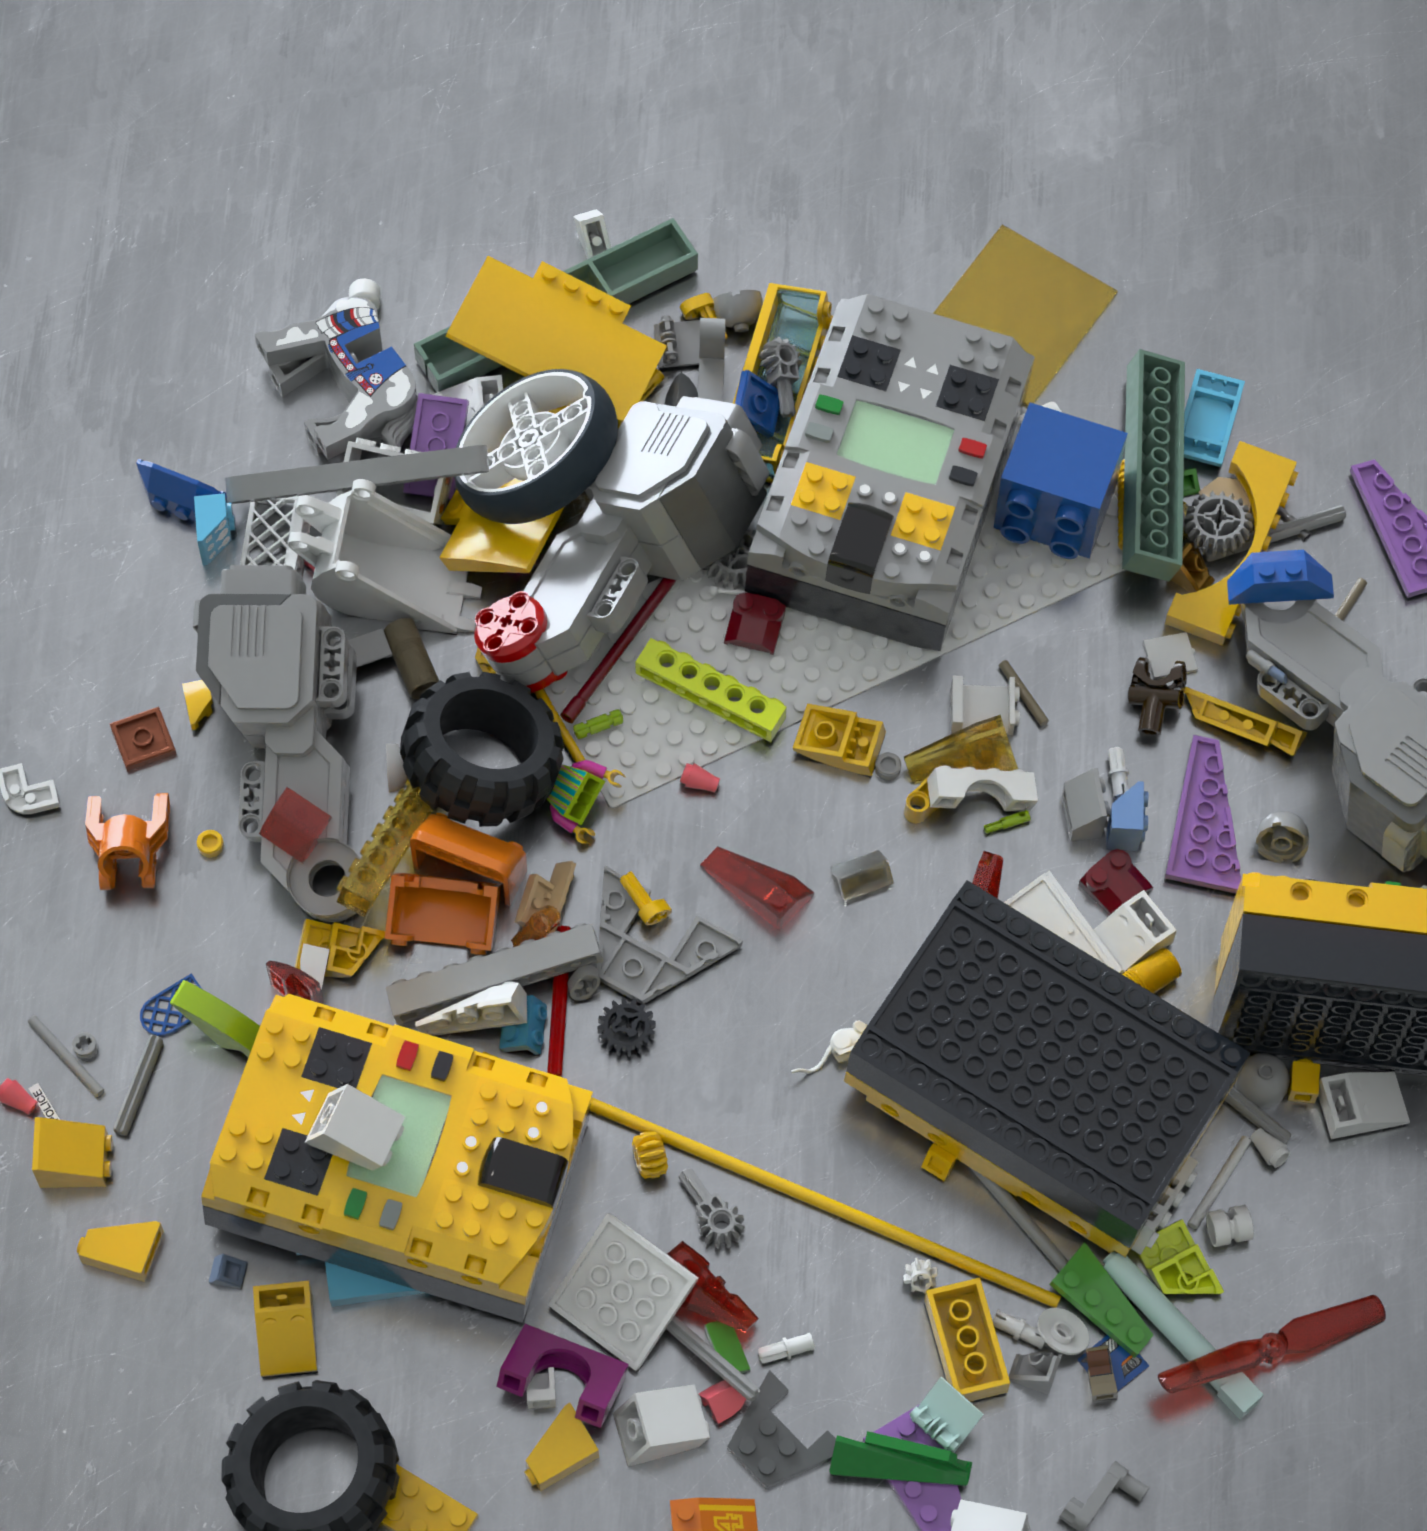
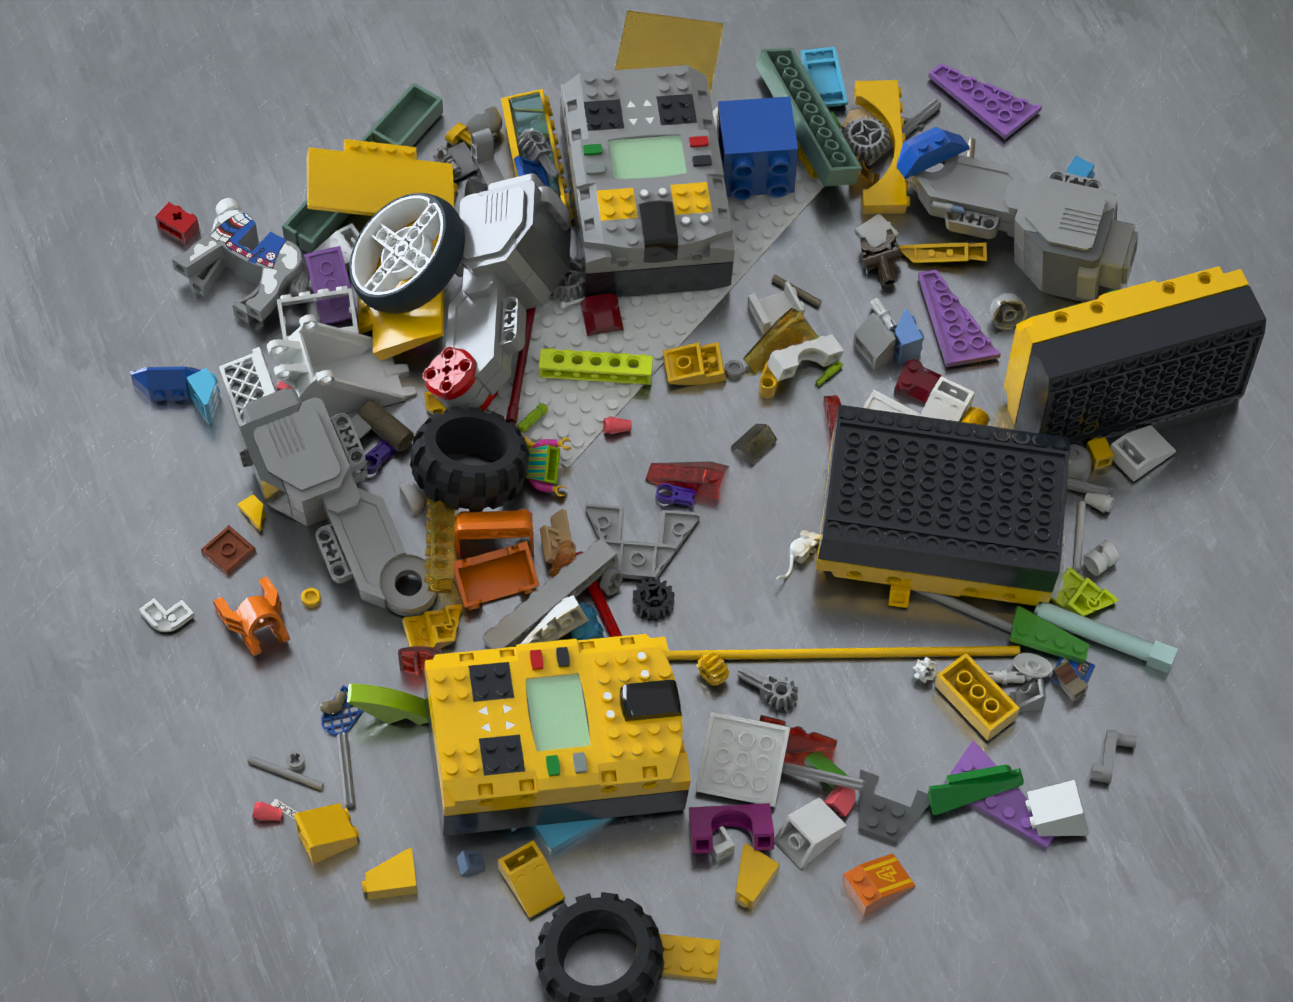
camera: 25 degrees left, 5 degrees down
light grey beam [225,445,489,504] -> none
clear red slope [259,787,332,863] -> none
white brick [300,943,329,990] -> none
white slope [305,1084,405,1171] -> none
white slope [573,209,611,259] -> none
yellow piece [620,871,672,925] -> none
white axle [758,1333,815,1364] -> none
light aqua hinge [909,1377,984,1453] -> none
clear red piece [1158,1295,1386,1394] -> none
none -> red brick [155,202,199,244]
none -> dark tan arm [320,691,347,714]
none -> dark purple piece [360,440,395,475]
none -> dark purple piece [655,483,696,509]

